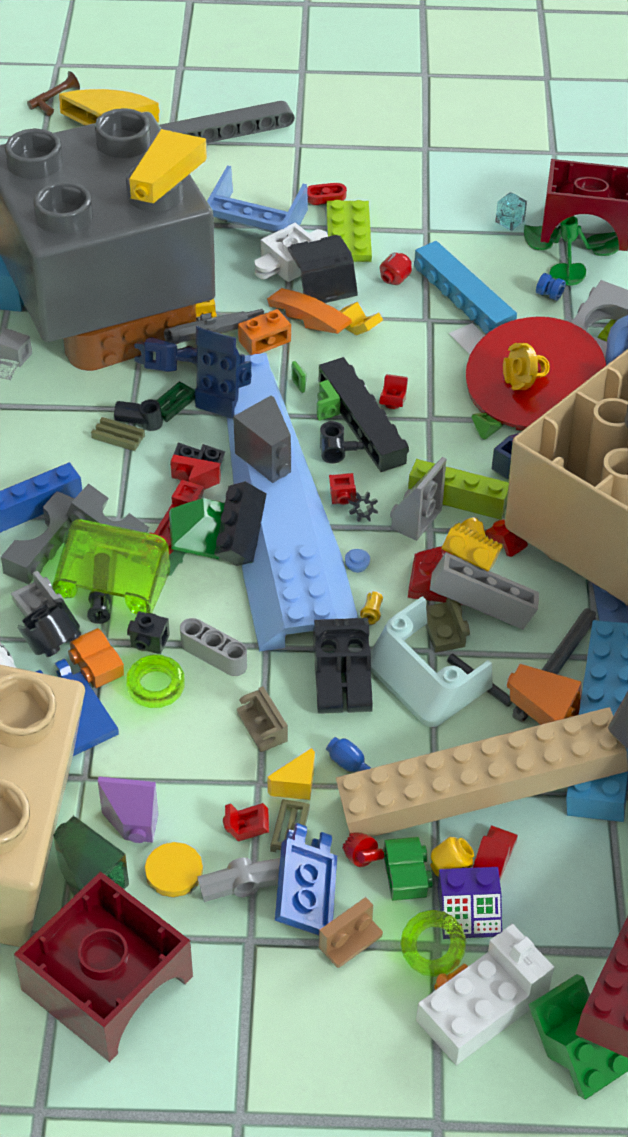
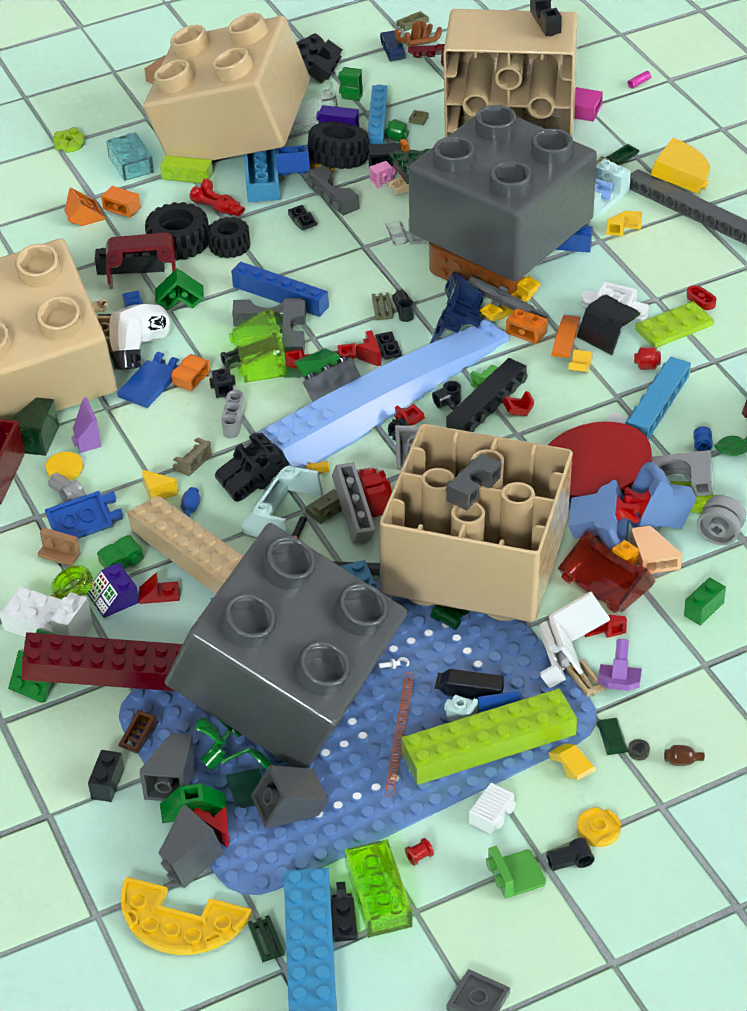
camera: 65 degrees right, 5 degrees down
light grey bracket [11,571,65,617] -> none
black brick [17,598,81,657] -> none
reddish brown piece [27,71,80,116] -> none
clear neon green wheel [126,655,185,708] -> none
yellow slope [129,129,207,204] -> none
dark green tile [157,381,195,422] -> none
medium blue windscreen [207,165,308,233] -> none
red bracket [223,803,269,842] -> none
dark grey slope [233,395,291,483] -> none
olive tile [270,799,310,852] -> none
bright green slope [291,361,307,393] -> none
red piece [342,833,384,867] -> none
medium blue plate [345,549,370,573] -> none
yellow head [430,837,474,877] -> none
yellow brick [441,522,503,572] -> none
yellow tile [503,343,550,390] -> none

